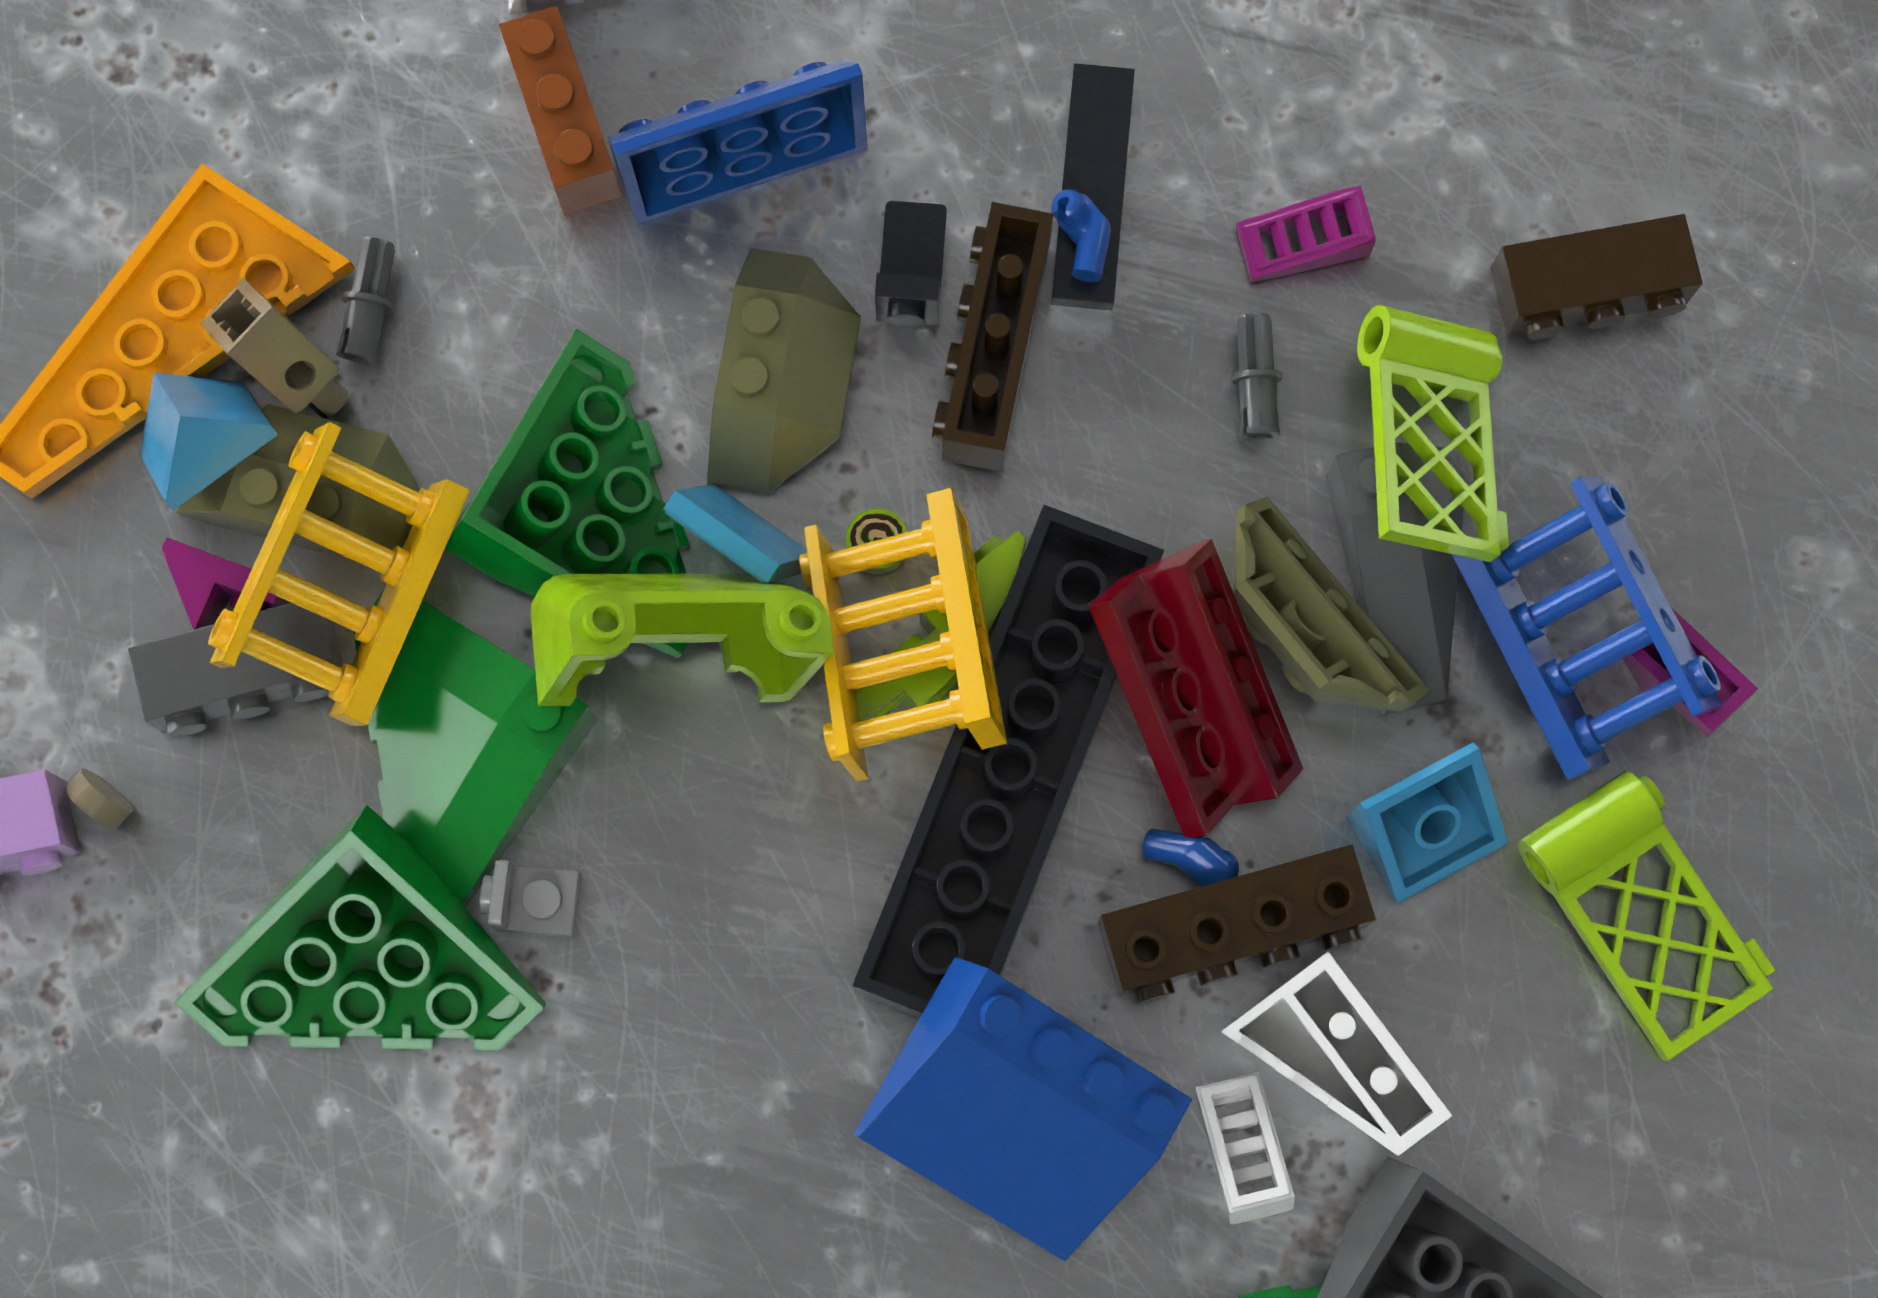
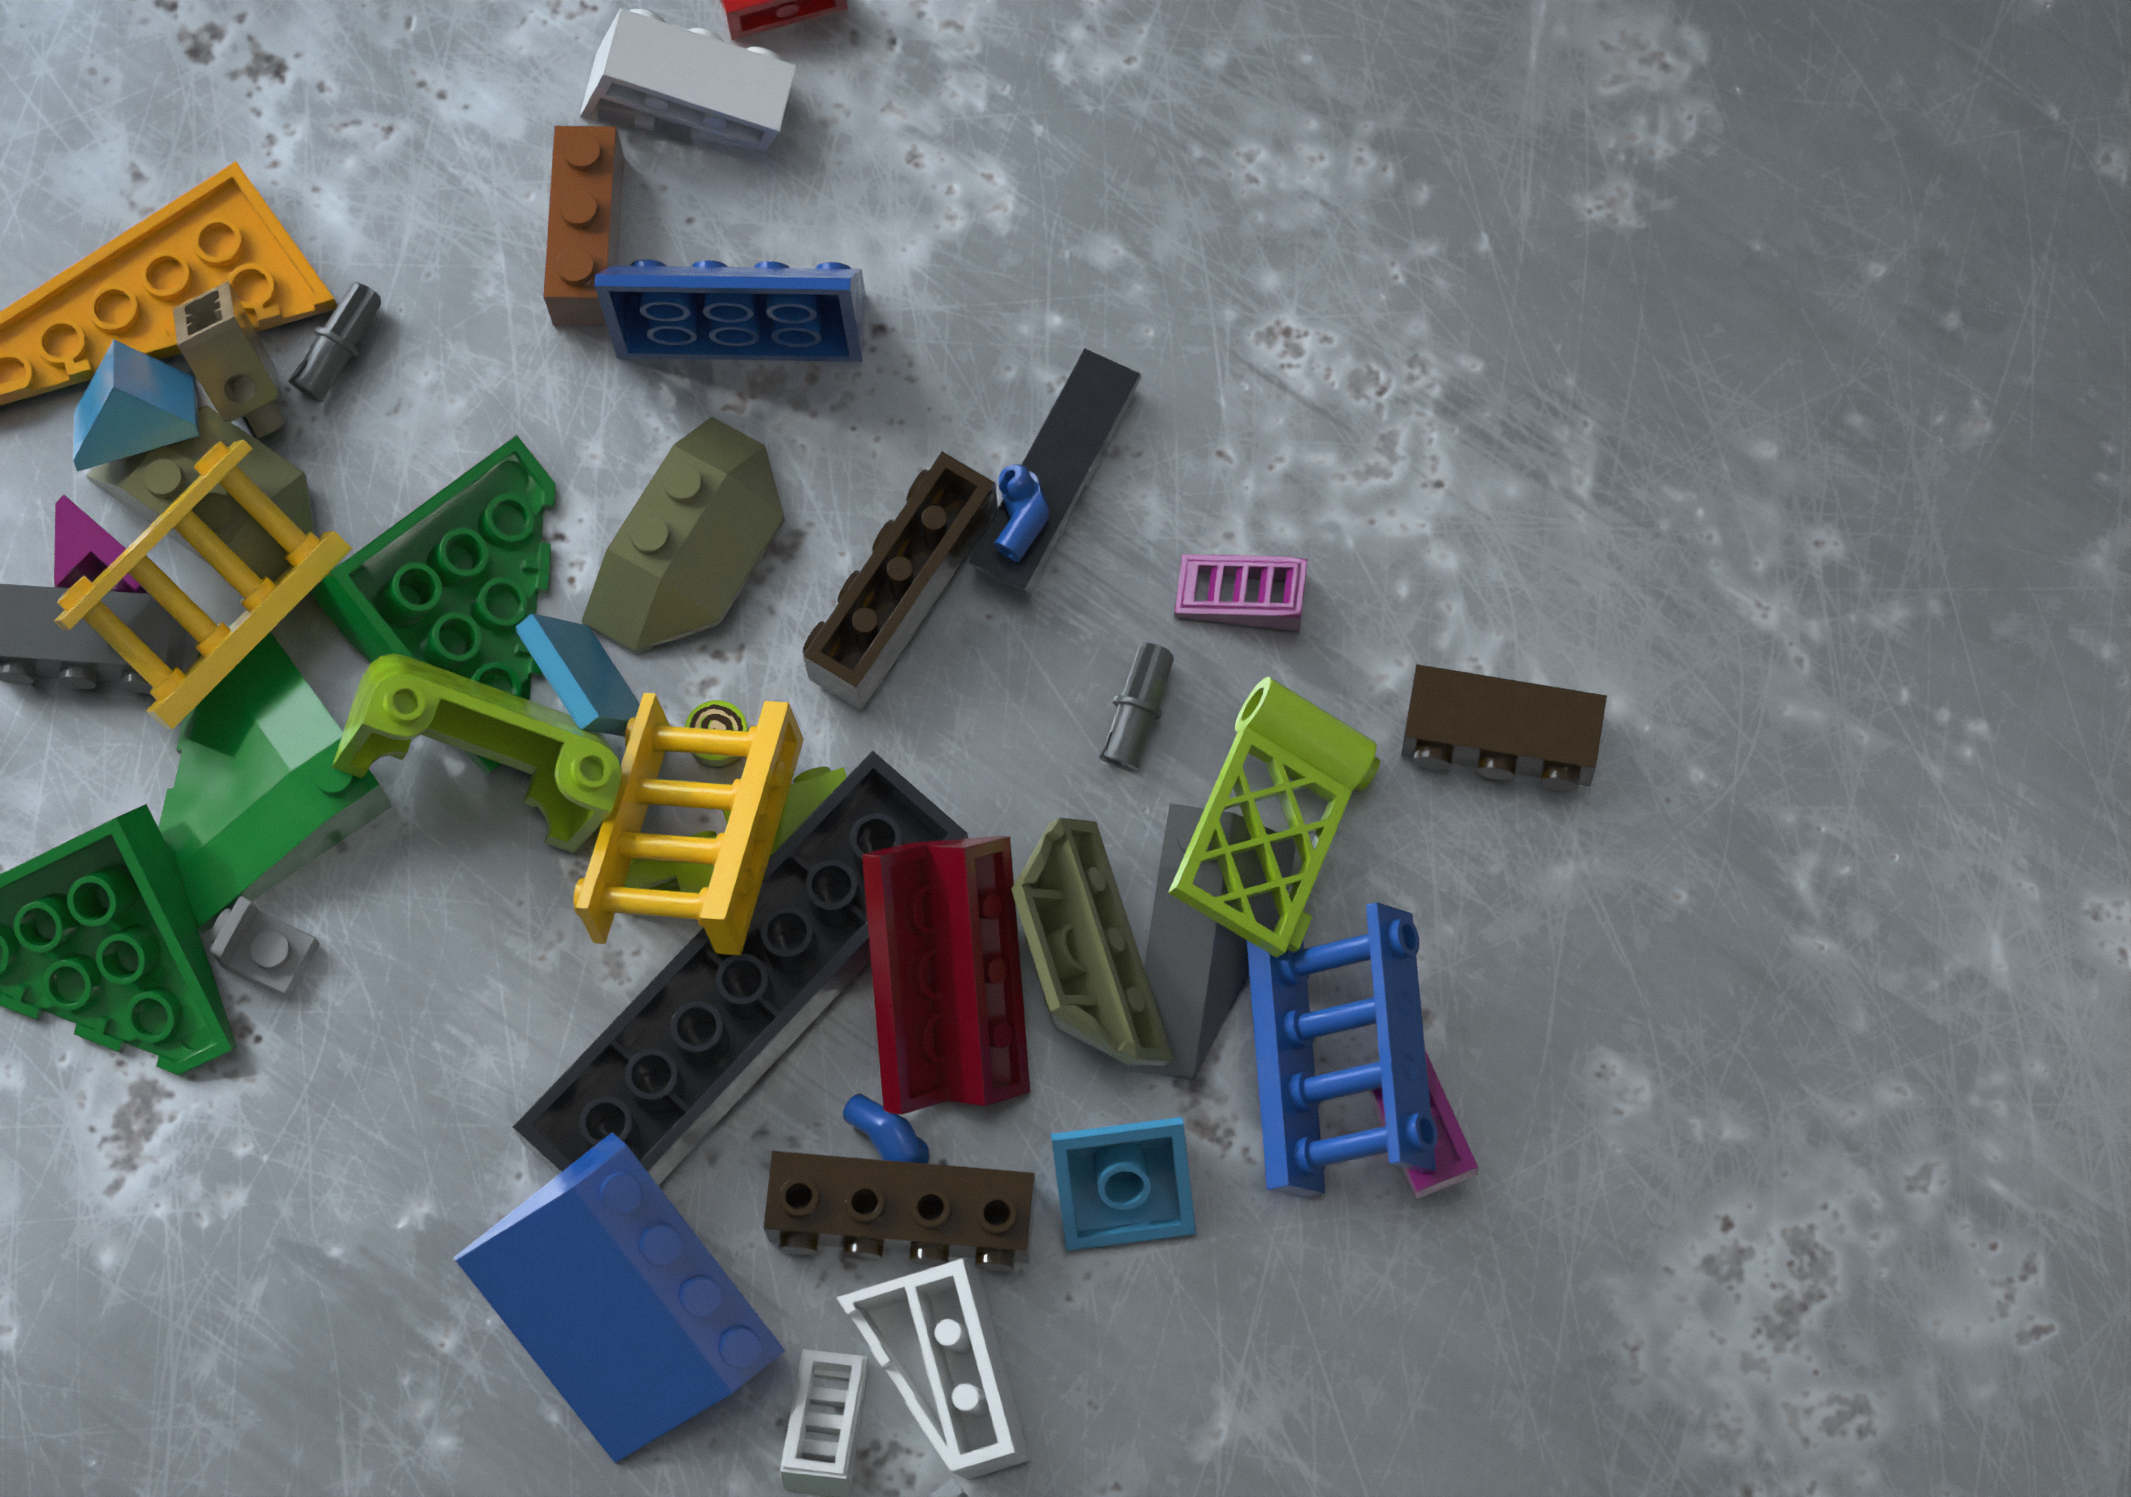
camera: 25 degrees right, 5 degrees down
black bracket [875,201,947,327] -> none
lime piece [1518,771,1776,1061] -> none

